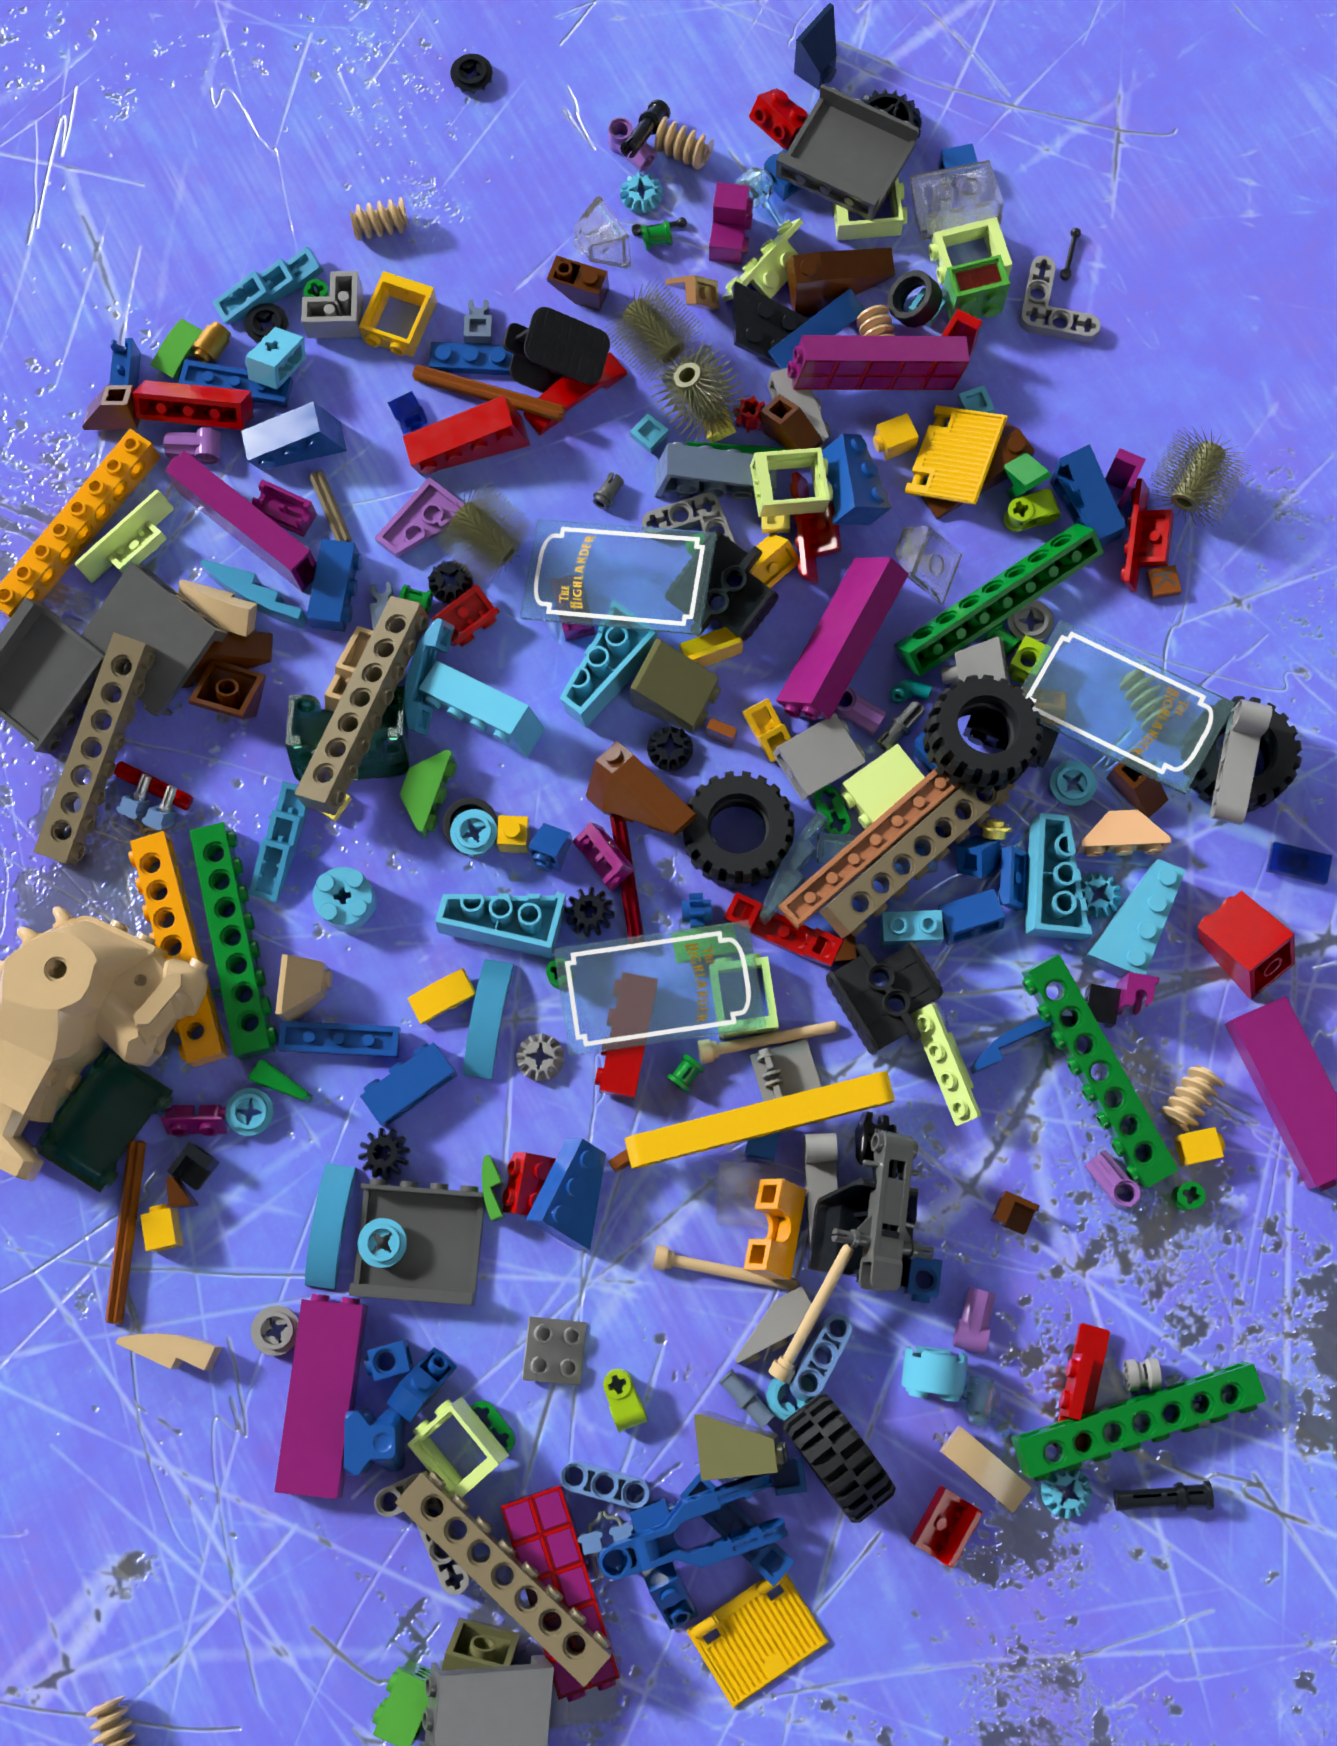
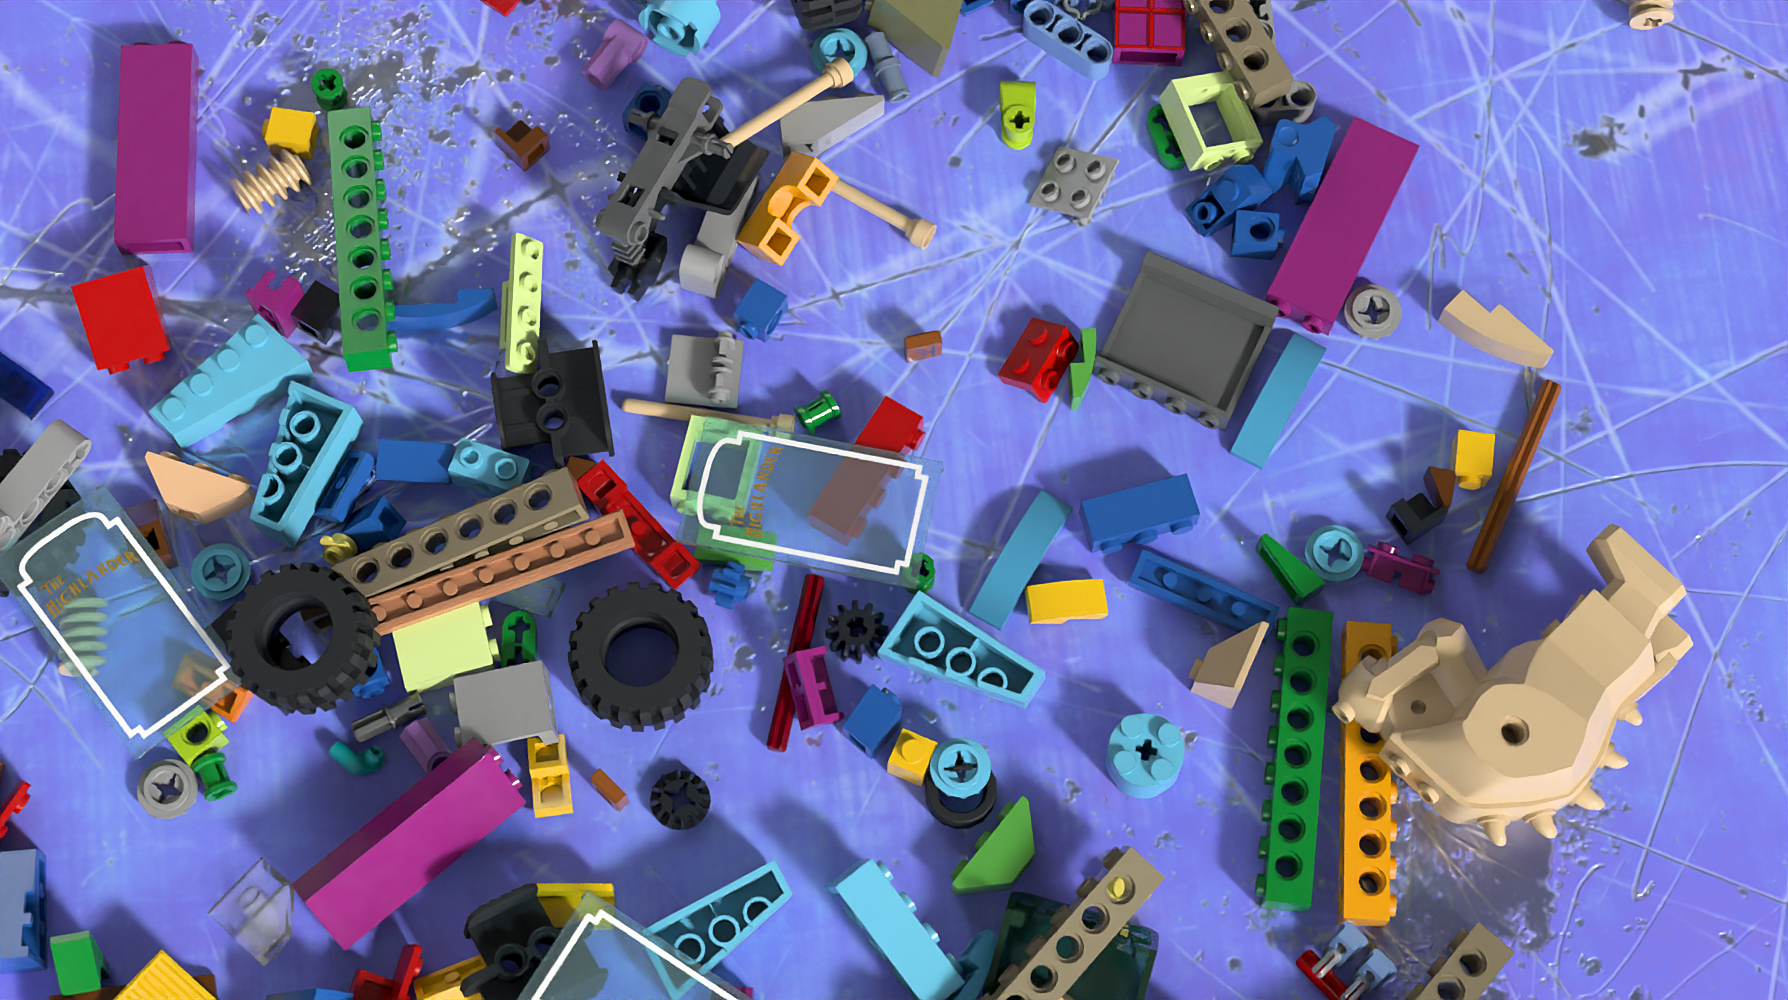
camera: 165 degrees left, 5 degrees down
windscreen [35,1046,174,1192] -> none
dark azure slope [248,781,308,902] -> none
black gear [358,1128,411,1180] -> none
medium azure gear [358,1218,407,1268] -> none
light grey gear [516,1033,564,1081] -> none
blue wedge [526,1138,606,1250] -> none
reddish brown wedge [585,741,697,837] -> none
yellow beam [624,1071,896,1169] -> none
olive slope [630,638,721,735] -> none
clear slope [716,1161,779,1227] -> none
clear light blue slope [760,811,827,925] -> none
medium blue beam [790,1313,853,1401] -> none
green brick [894,523,1104,676] -> none
light grey torso [941,637,1011,686] -> none
lime piece [1003,489,1061,532] -> none
medium azure gear [1080,871,1122,918] -> none
medium lavender piece [1084,1150,1141,1210] -> none

